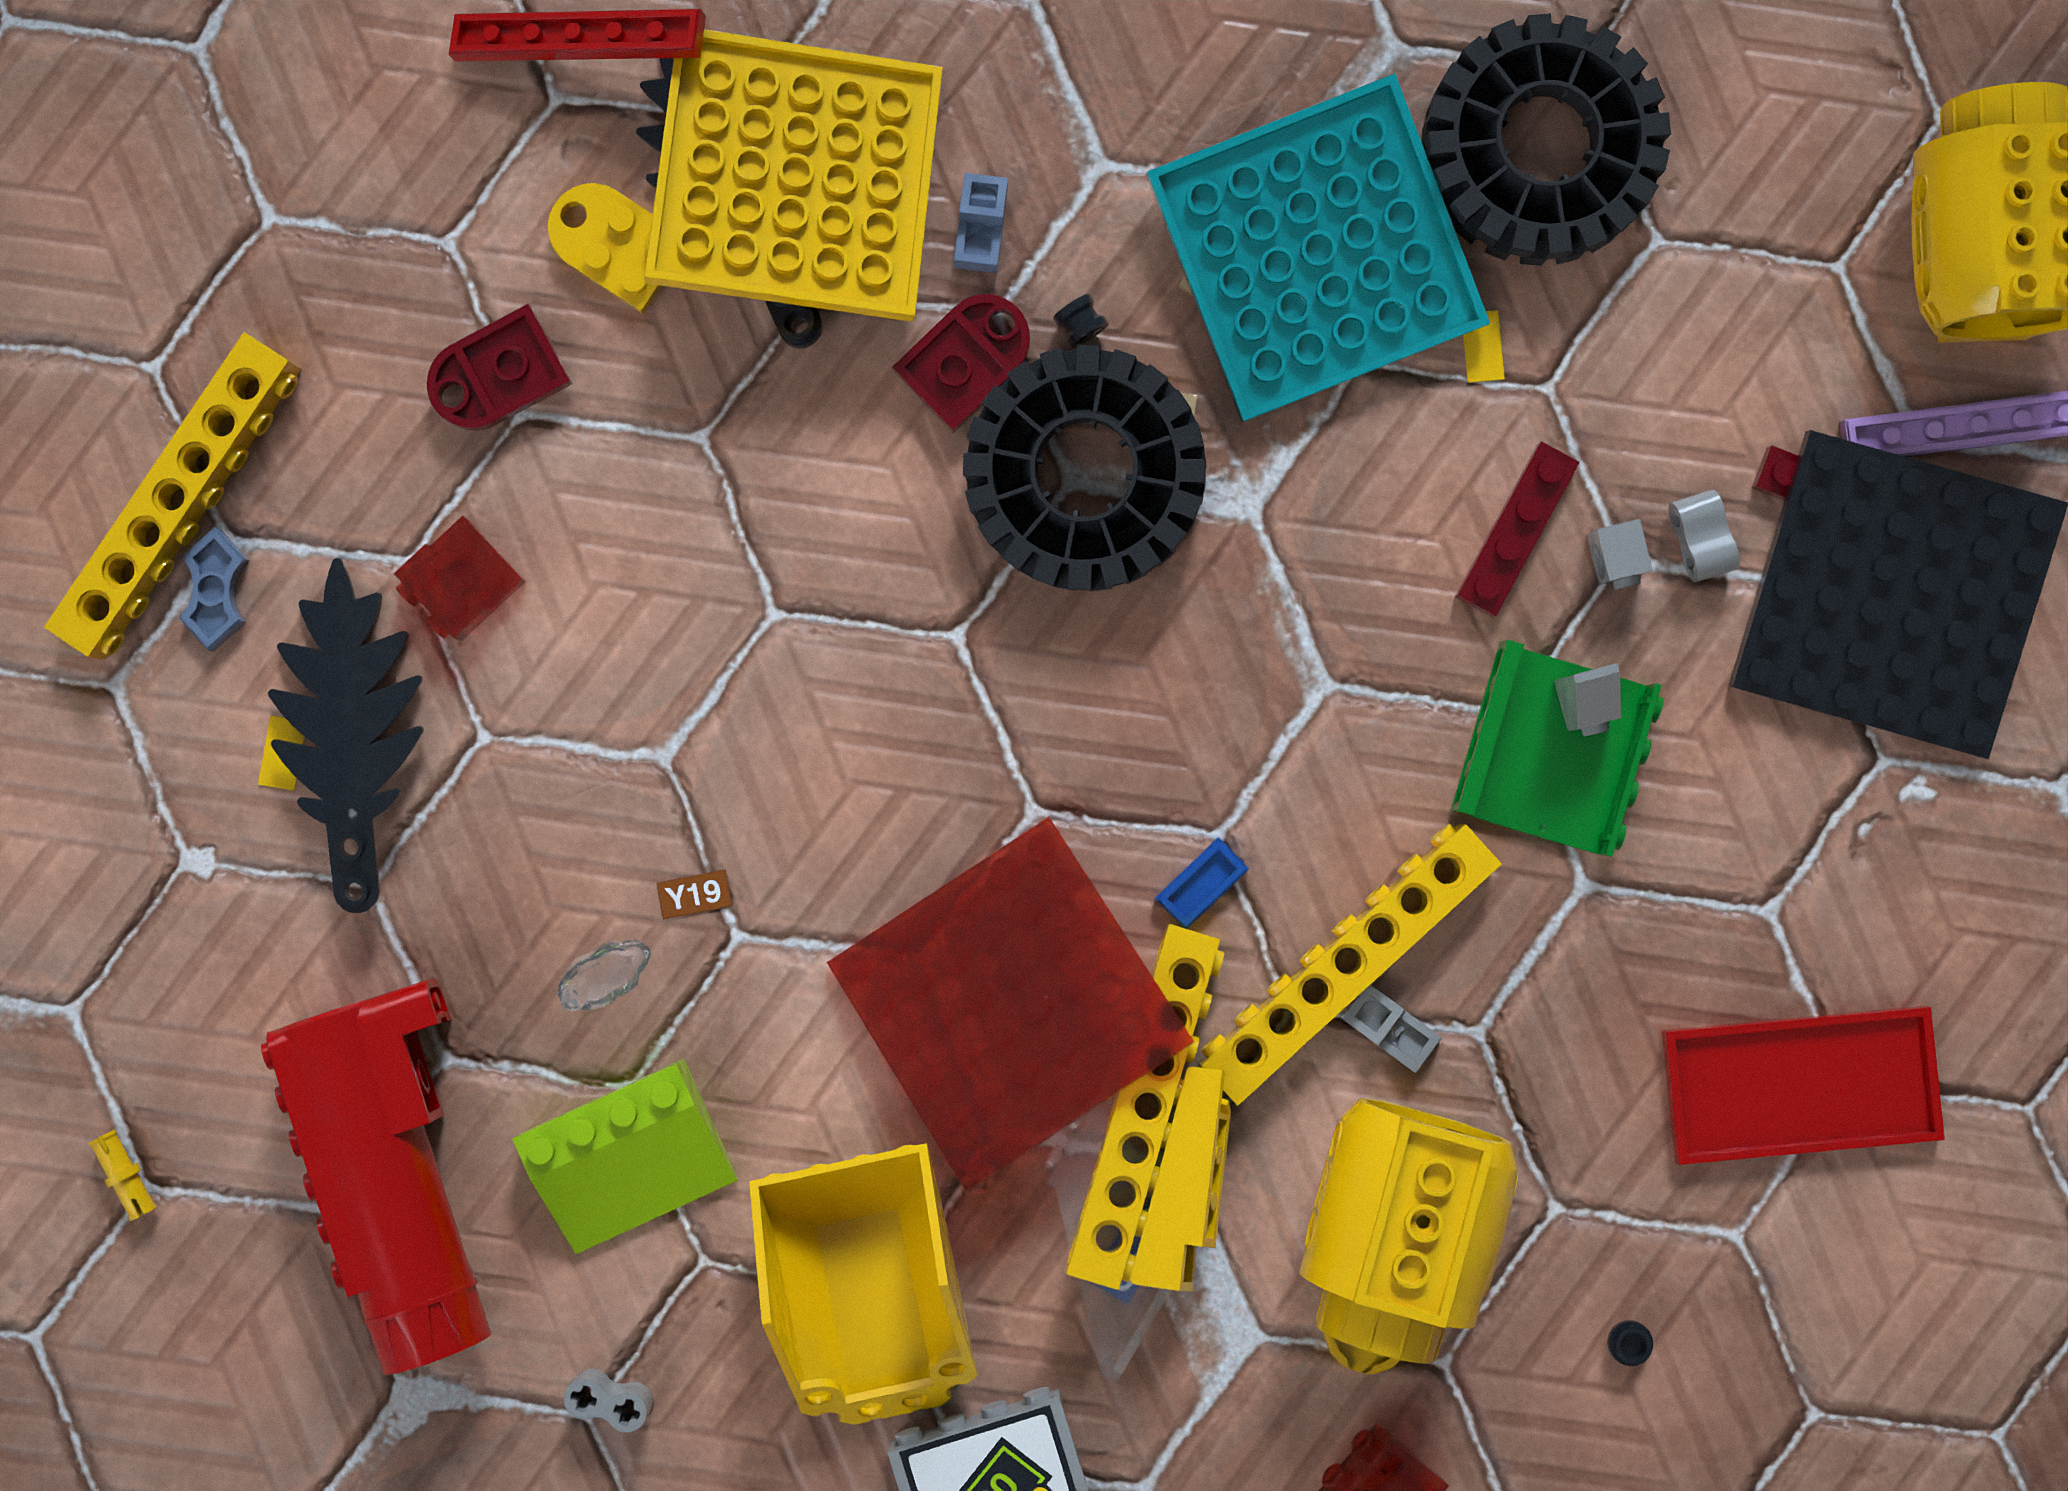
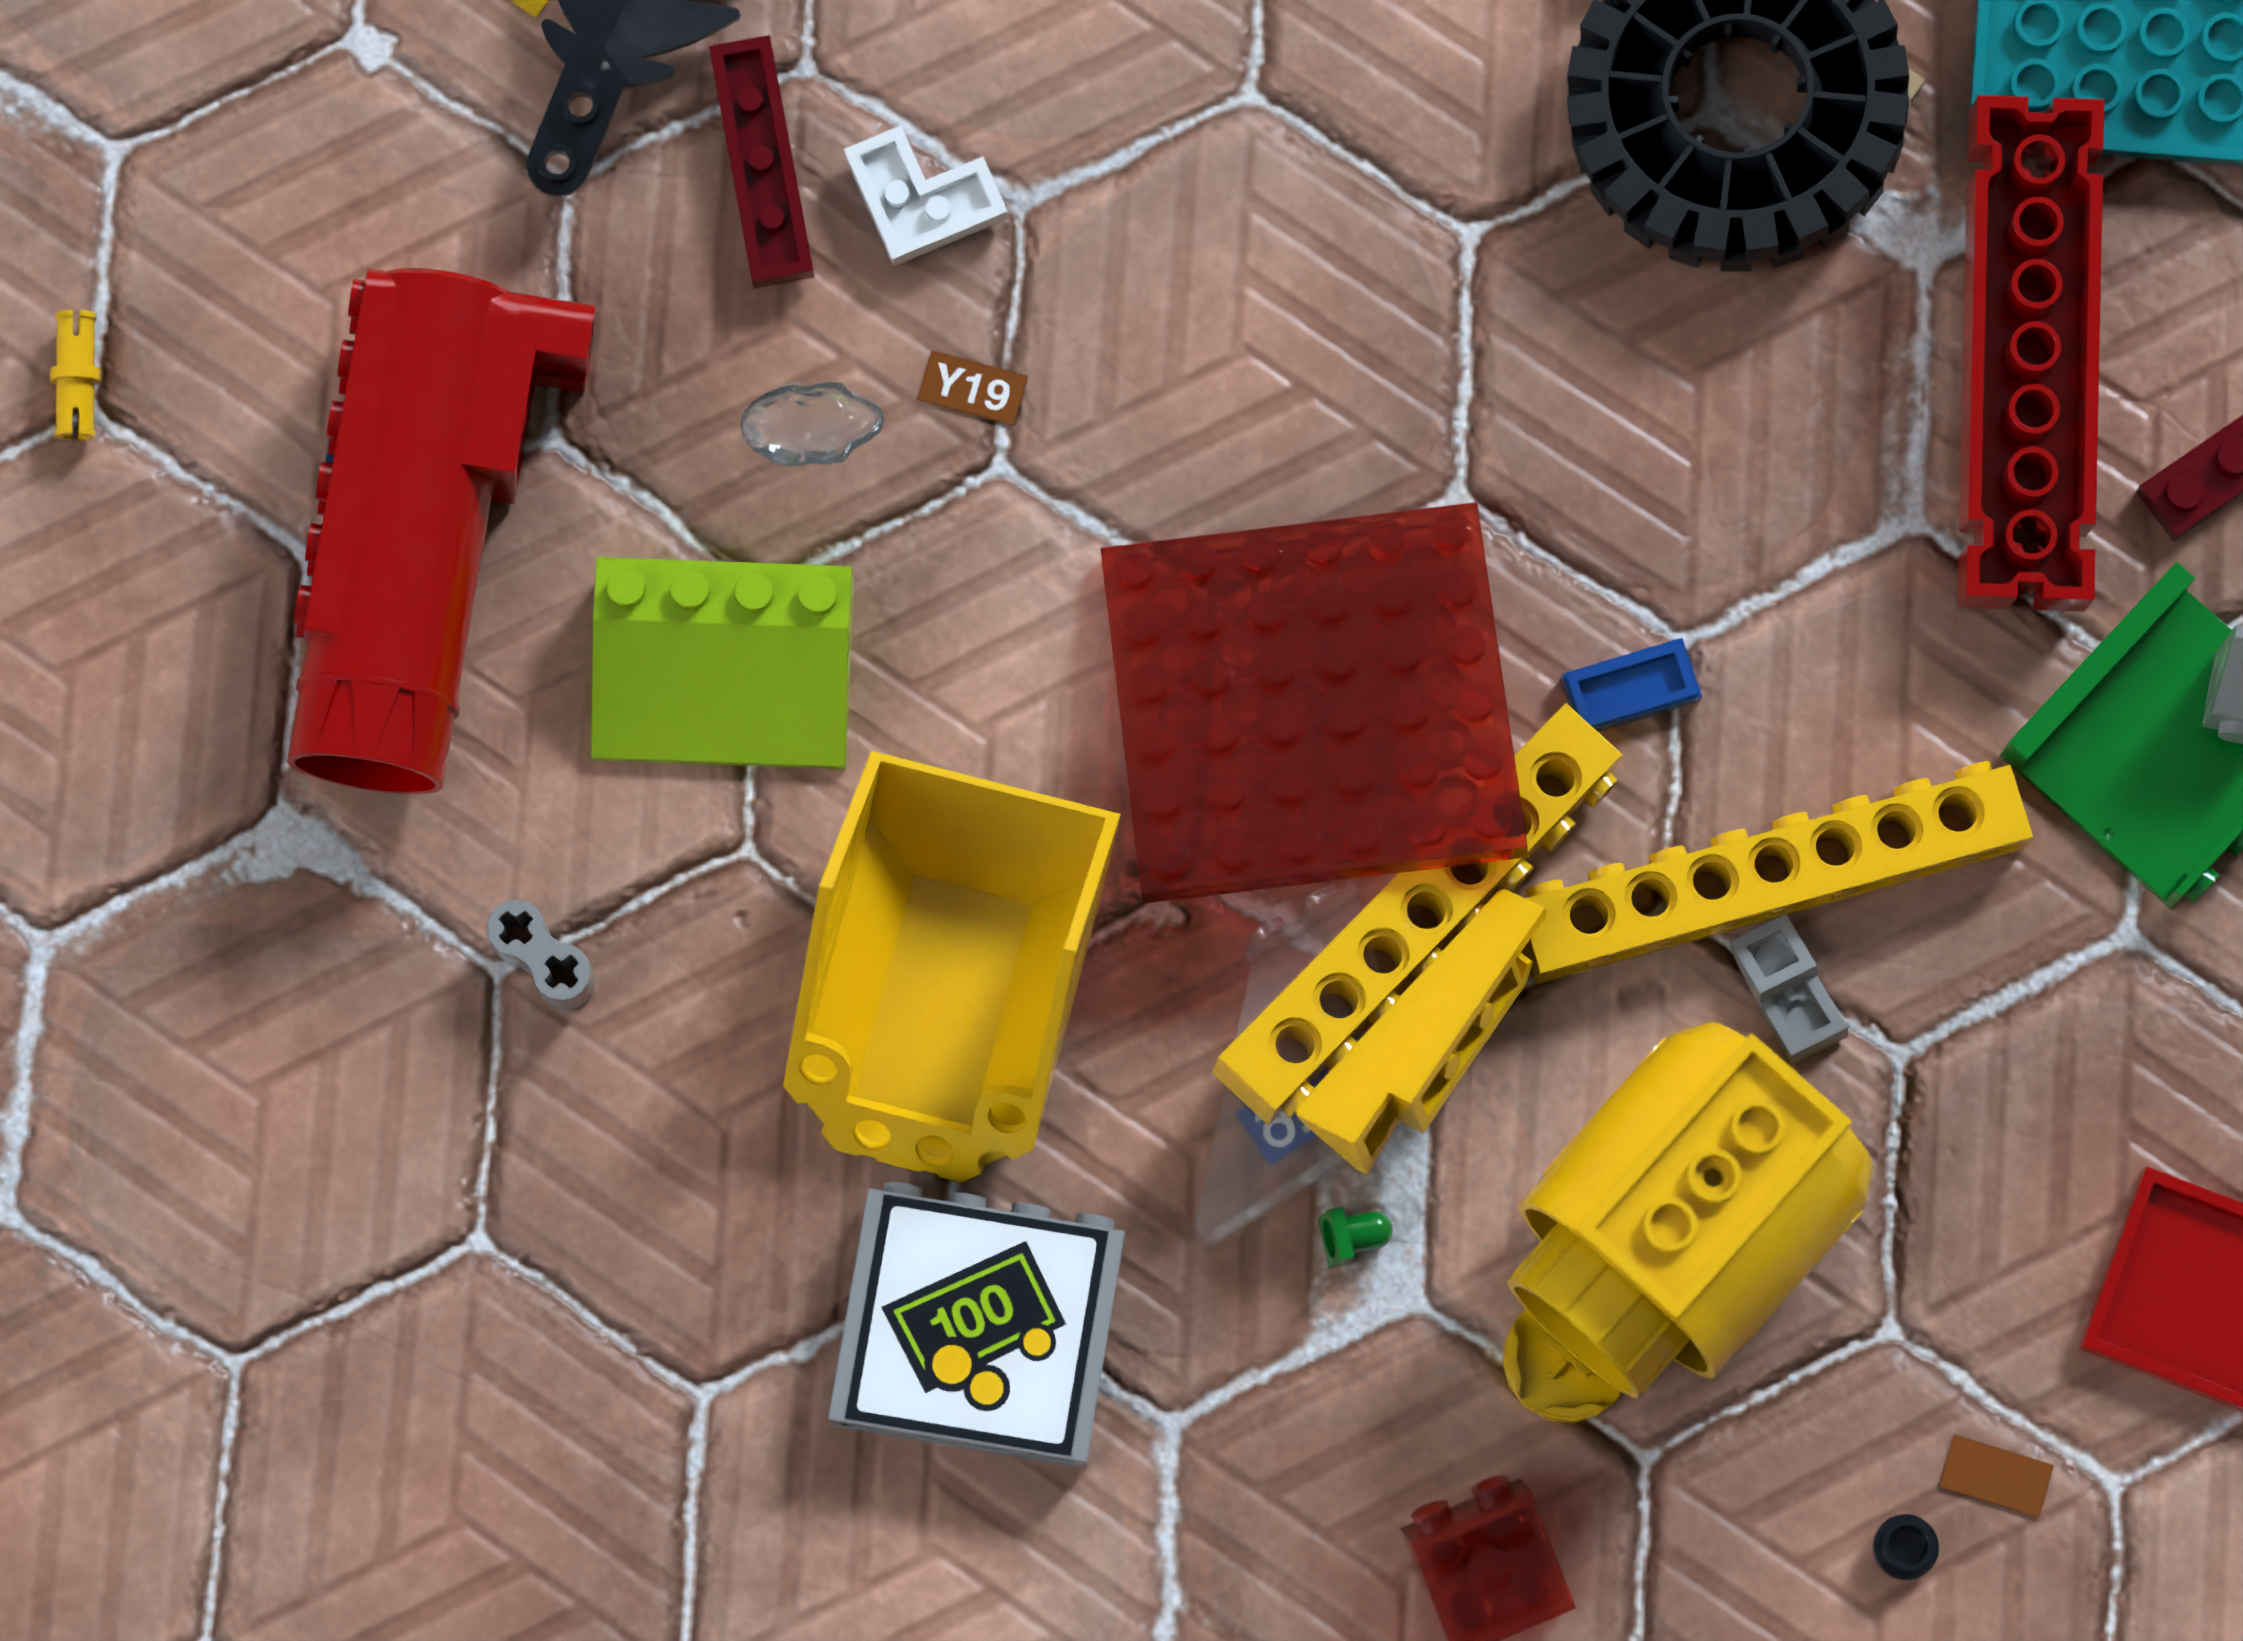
camera: 25 degrees right, 10 degrees down
none -> dark red plate [709,35,815,289]
none -> white plate [843,125,1008,267]
none -> green piece [1318,1207,1393,1269]
none -> dark orange sticker [1939,1434,2054,1518]
none -> red brick [1957,95,2105,612]

